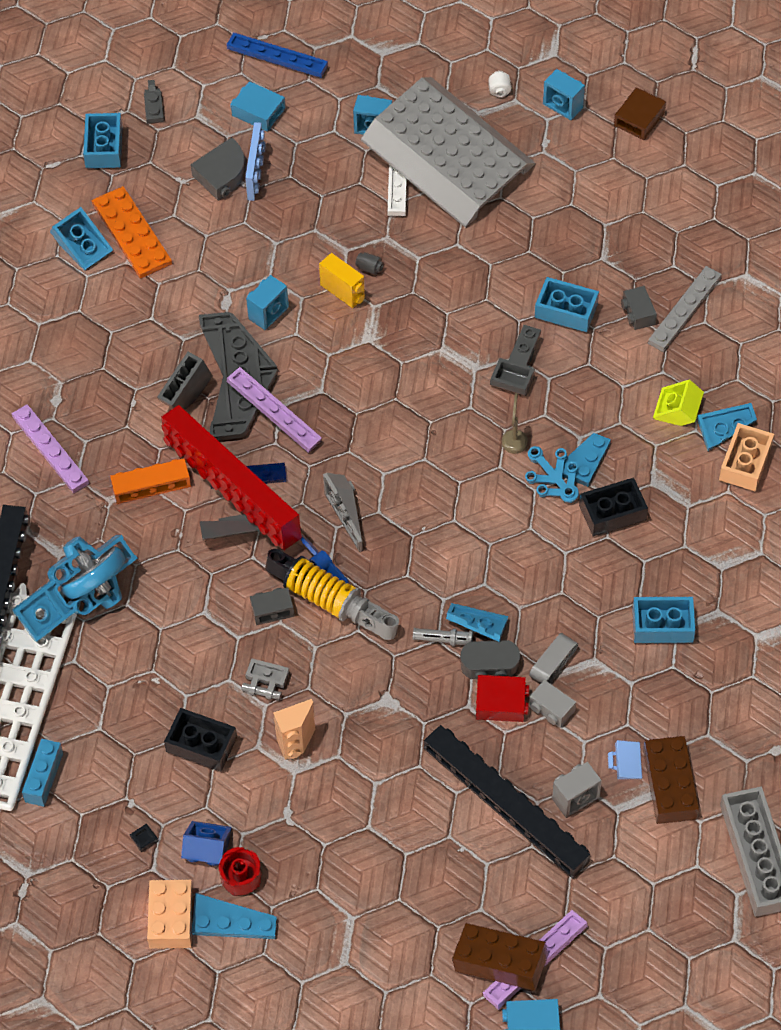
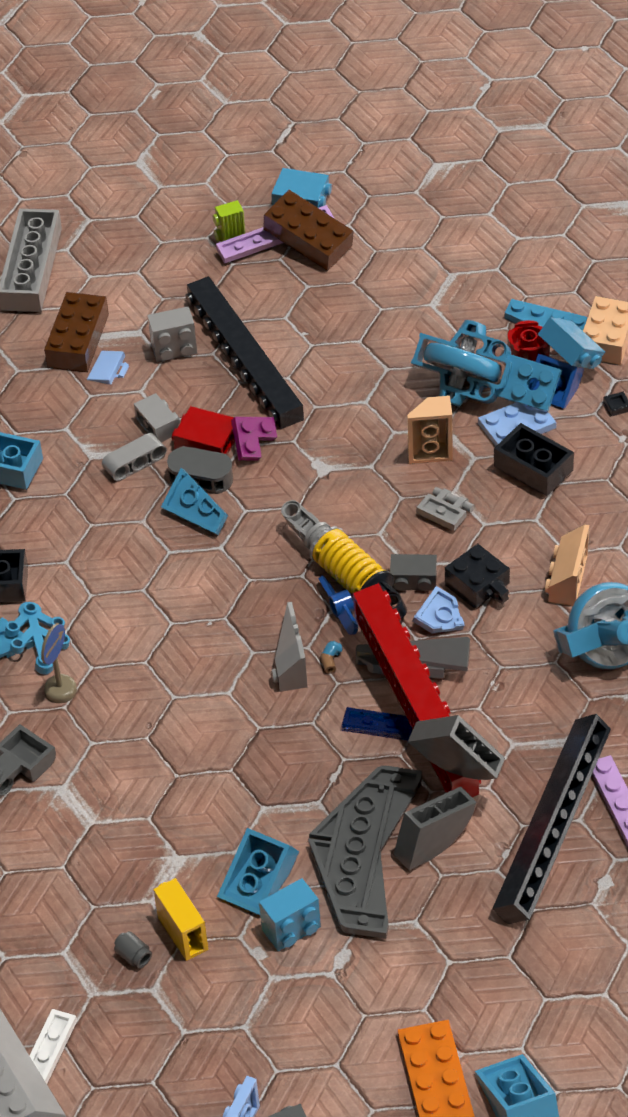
camera: 160 degrees left, 10 degrees down
orange brick [110,458,191,504] -> none
lavender plate [226,367,322,453] -> none
light grey pin [413,628,473,646] -> none
none -> lime brick [212,200,245,242]
none -> dark azure slope [217,828,299,915]
none -> magenta plate [231,417,277,461]
none -> arm [320,641,343,674]
none -> dark grey brick [408,715,505,780]
none -> dark azure piece [411,320,562,412]
none -> light blue plate [412,586,465,633]
none -> black hinge [445,543,510,608]
none -> light blue plate [478,402,556,447]
none -> black brick [492,714,611,924]
none -> dark azure brick [538,317,605,369]
none -> light nougat slope [545,525,589,606]

